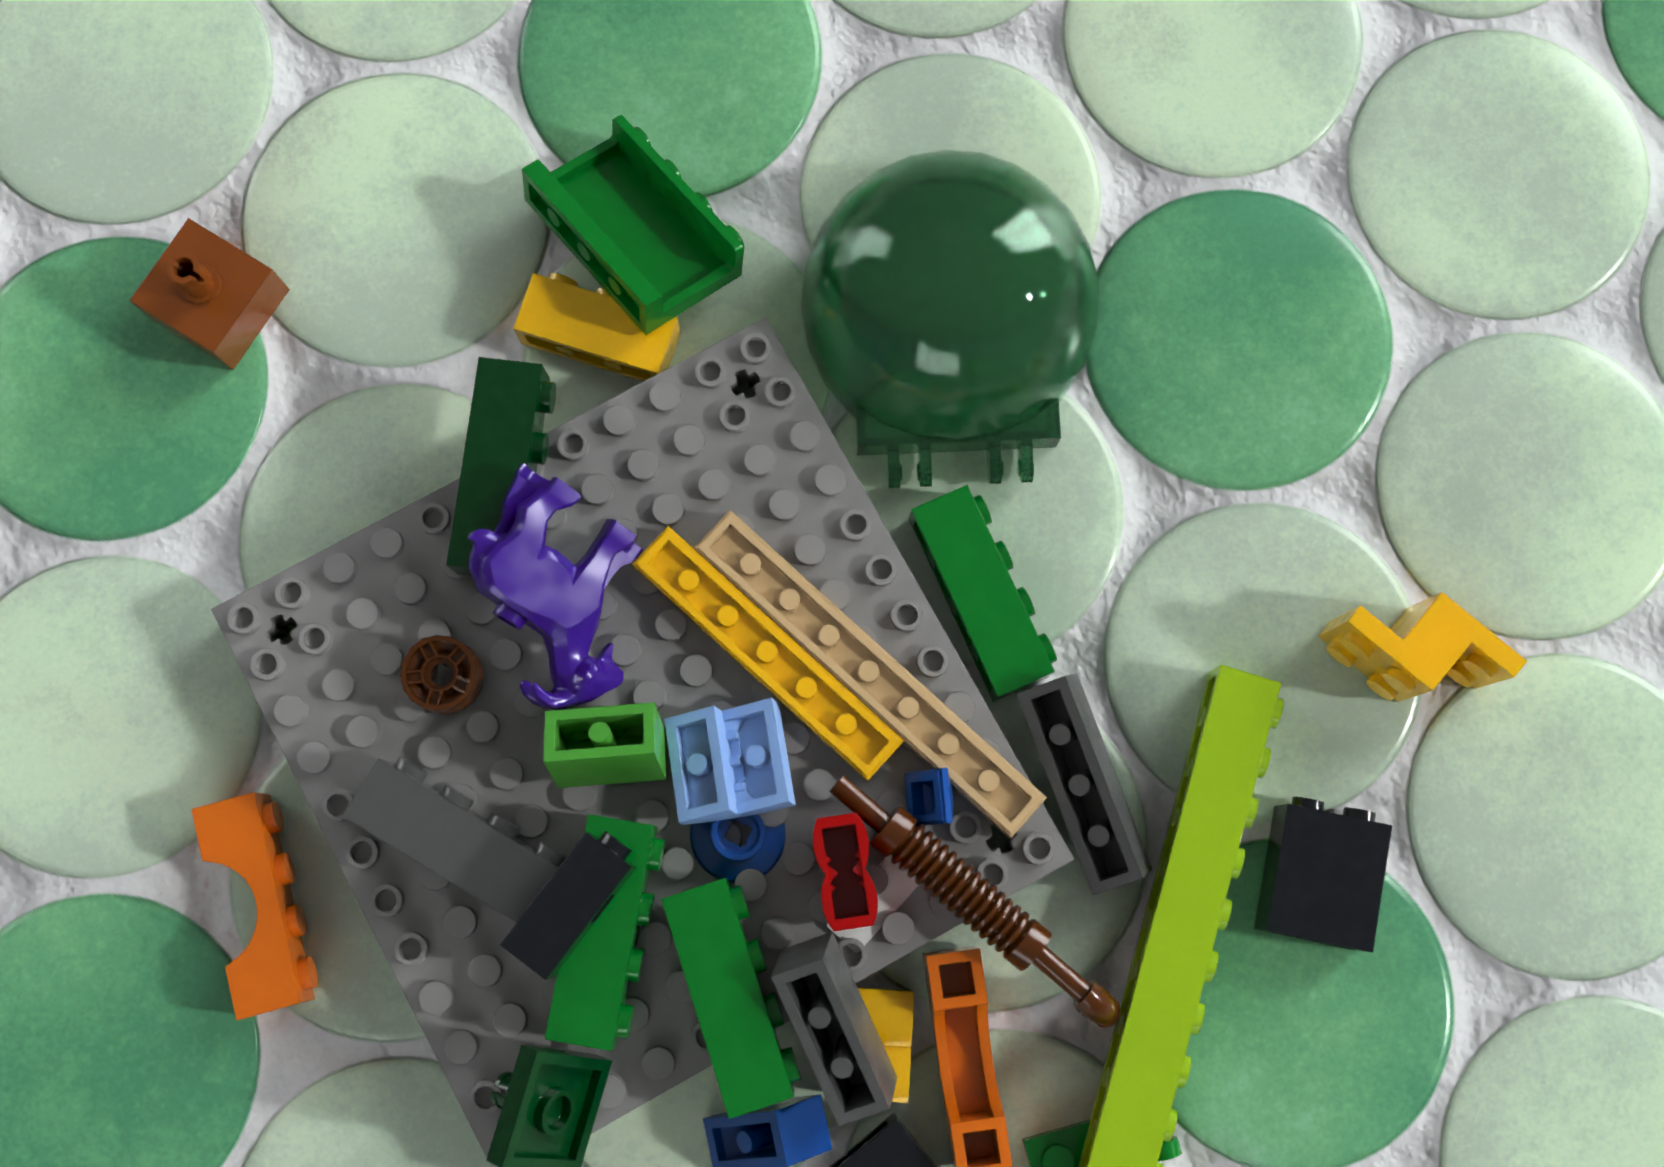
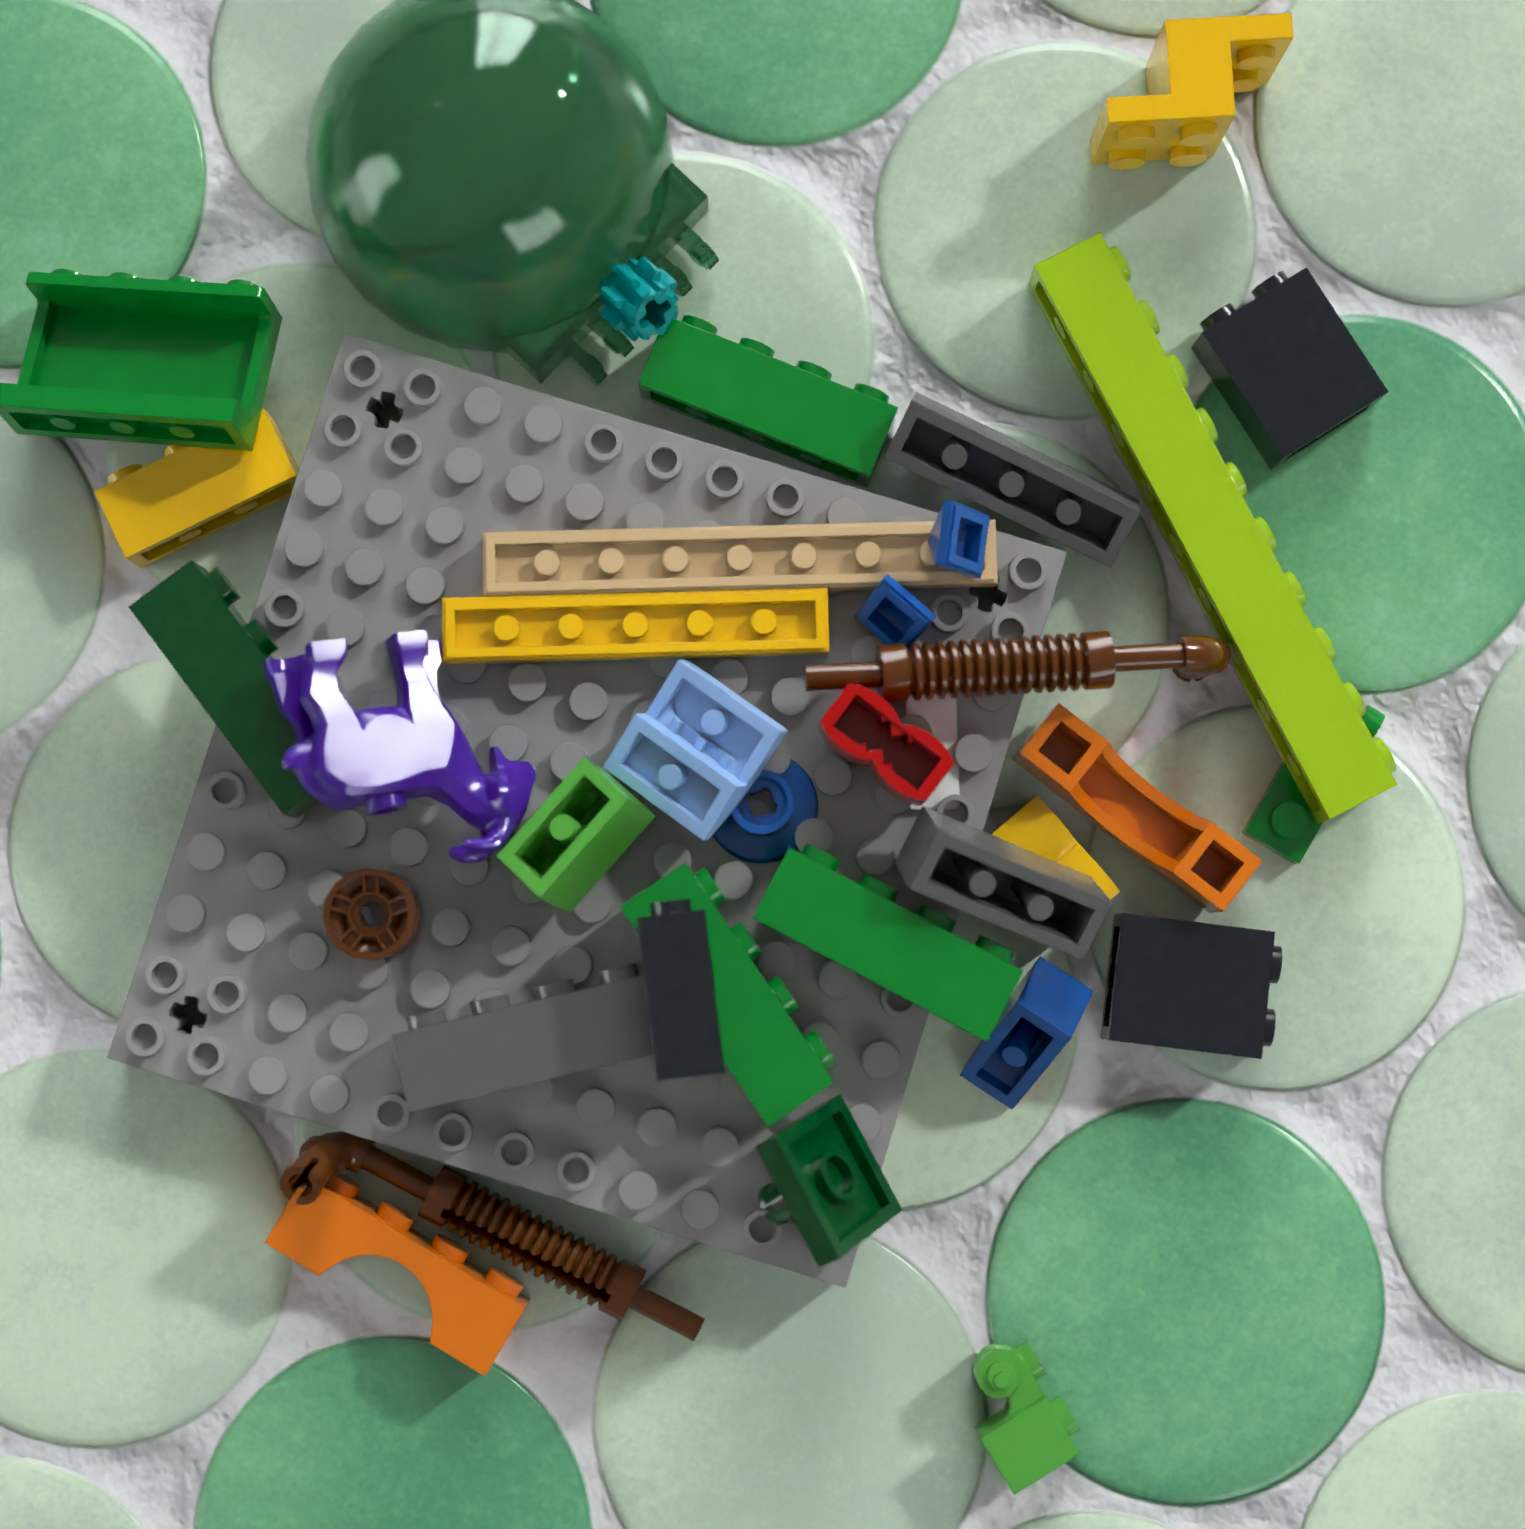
camera: 40 degrees left, 5 degrees up
none -> reddish brown piece [280,1131,705,1341]
none -> teal gear [599,257,679,341]
none -> blue slope [927,500,990,579]

